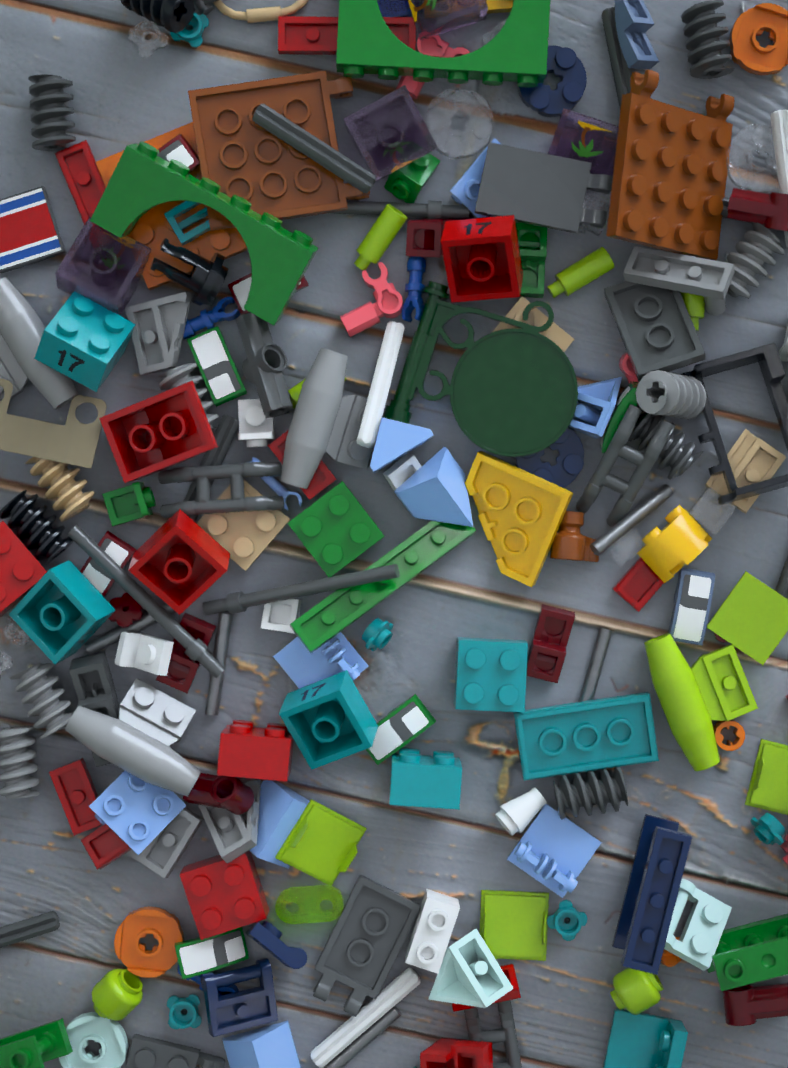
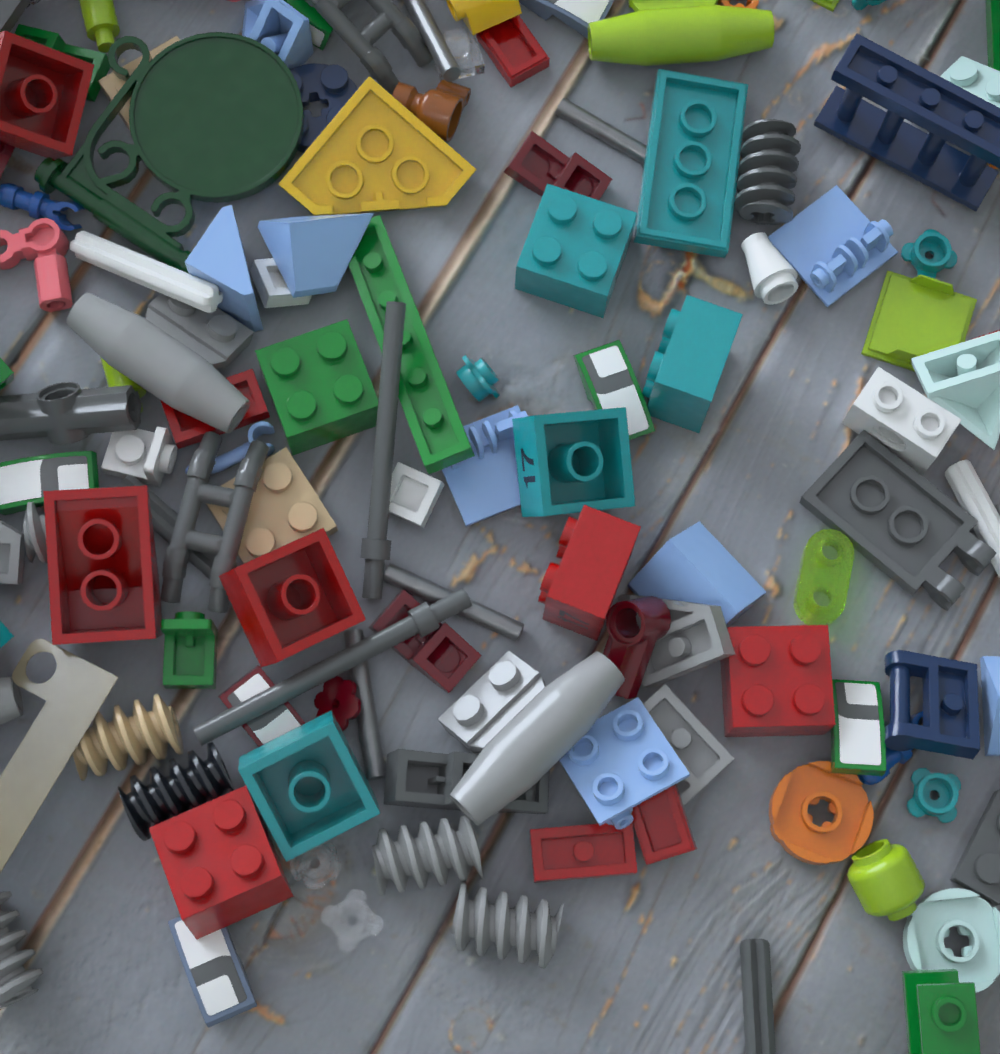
camera: 75 degrees left, 15 degrees down
white bracket [115,631,174,676] -> none
dark blue plate [245,921,307,969] -> none
lime piece [275,799,367,886] -> none

